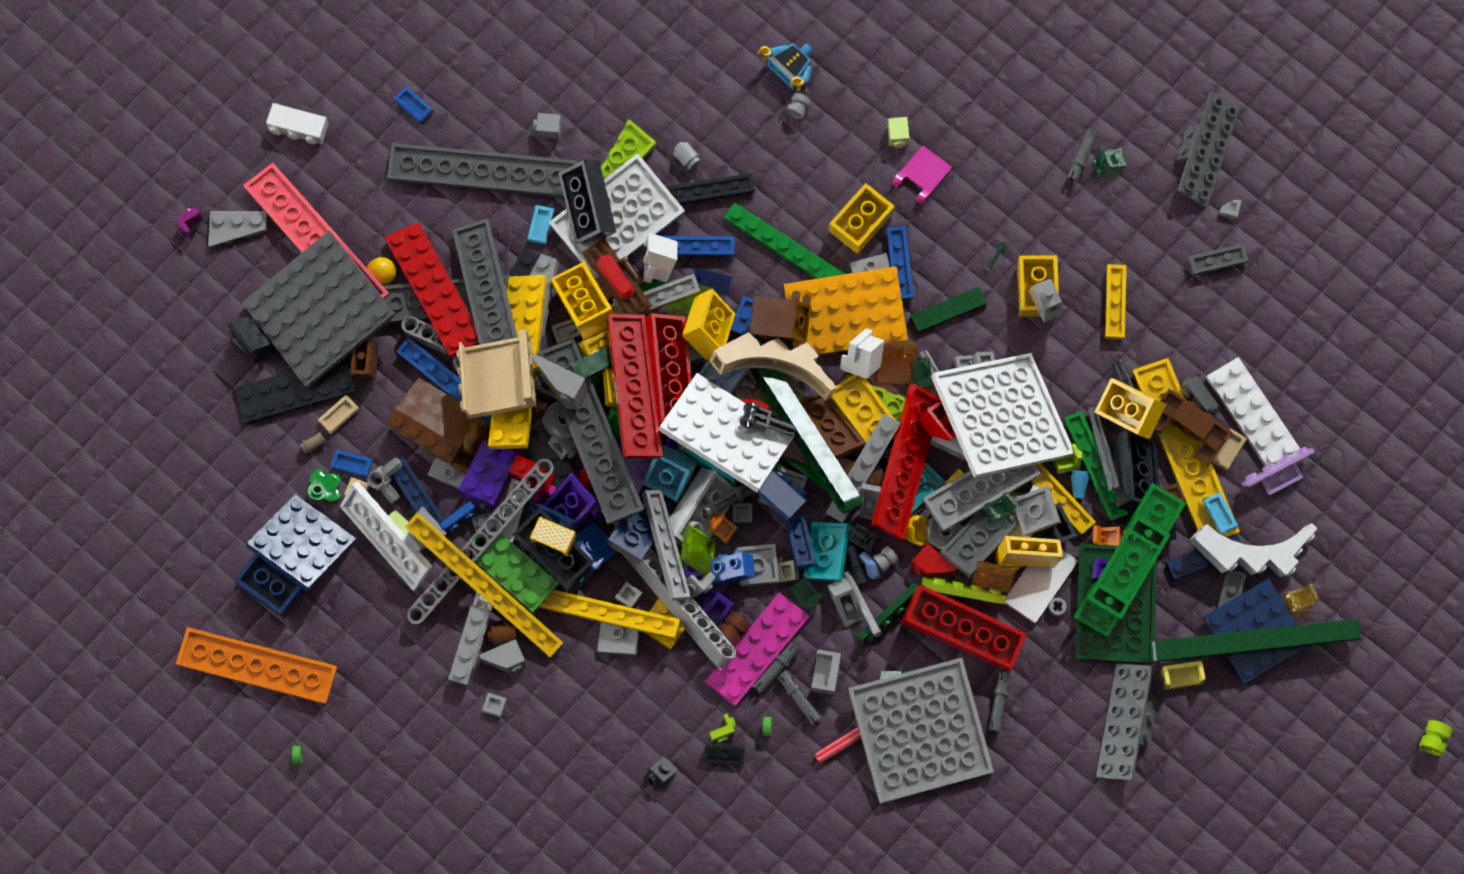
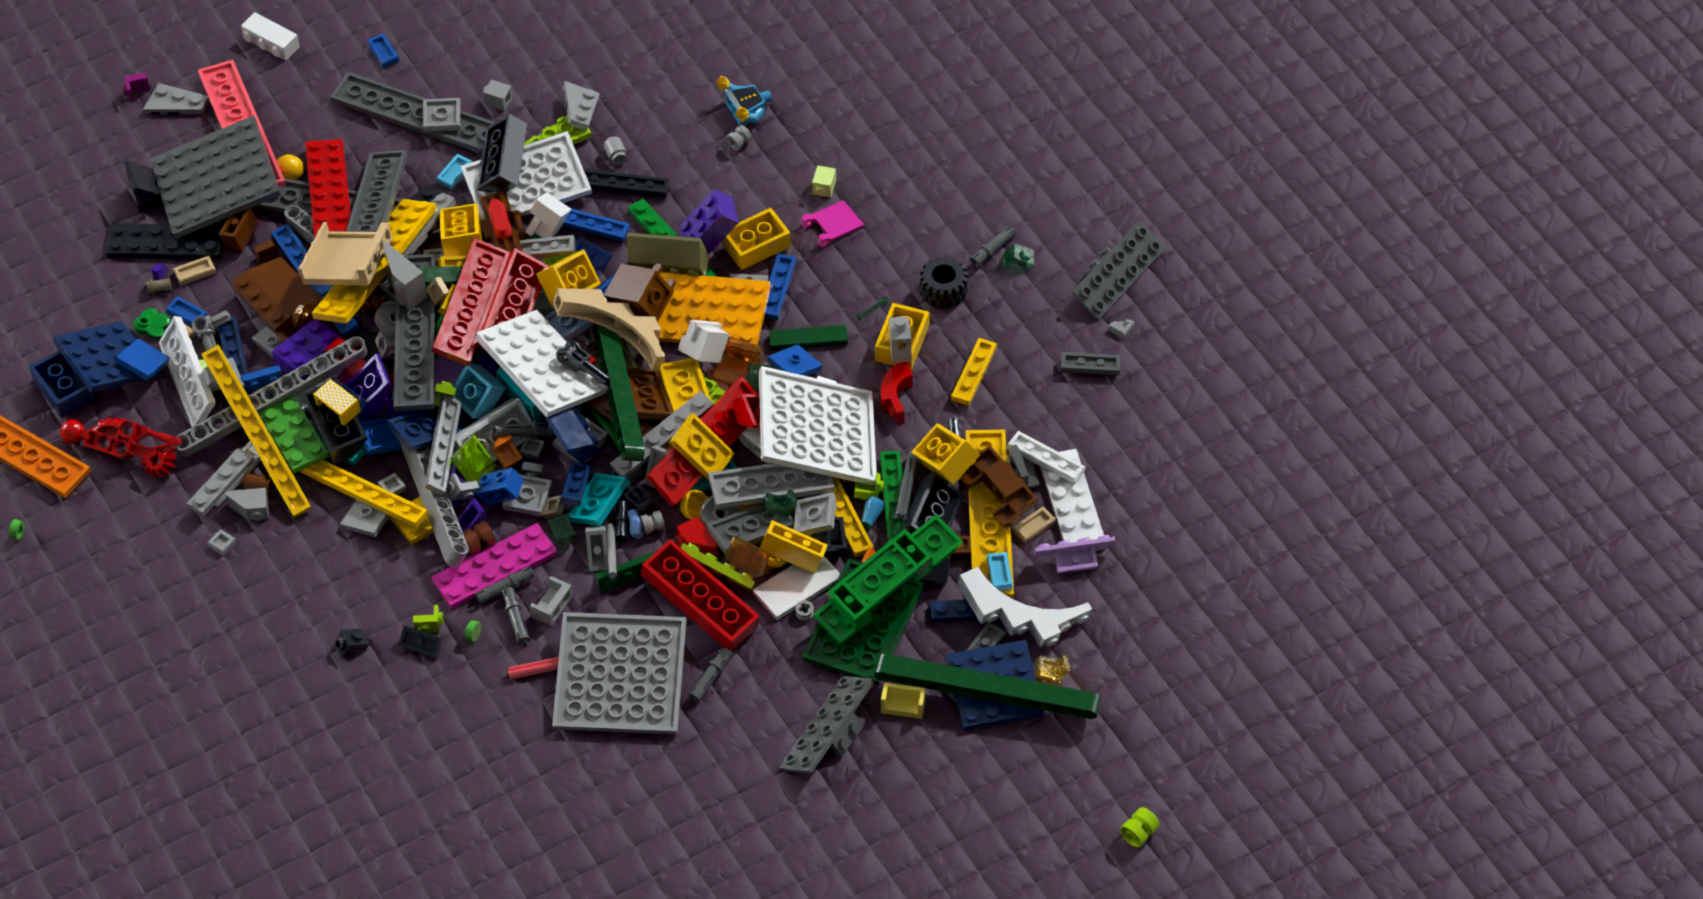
camera: 20 degrees right, 20 degrees down
none -> red arm [60,418,182,478]
none -> blue tile [115,339,170,381]
none -> dark purple tile [151,264,168,281]
none -> reddish brown plate [254,240,277,265]
none -> light grey tile [423,98,461,132]
none -> tan plate [426,277,450,305]
none -> lime bracket [434,381,457,406]
none -> dark grey plate [522,462,546,478]
none -> light grey wing [563,81,600,131]
none -> olive slope [627,233,710,276]
none -> yellow tile [669,413,735,479]
none -> dark purple brick [680,189,739,254]
none -> blue plate [767,344,822,376]
none -> red arch [880,362,913,425]
none -> black tyre [920,257,968,309]
none -> white tile [1007,431,1086,484]

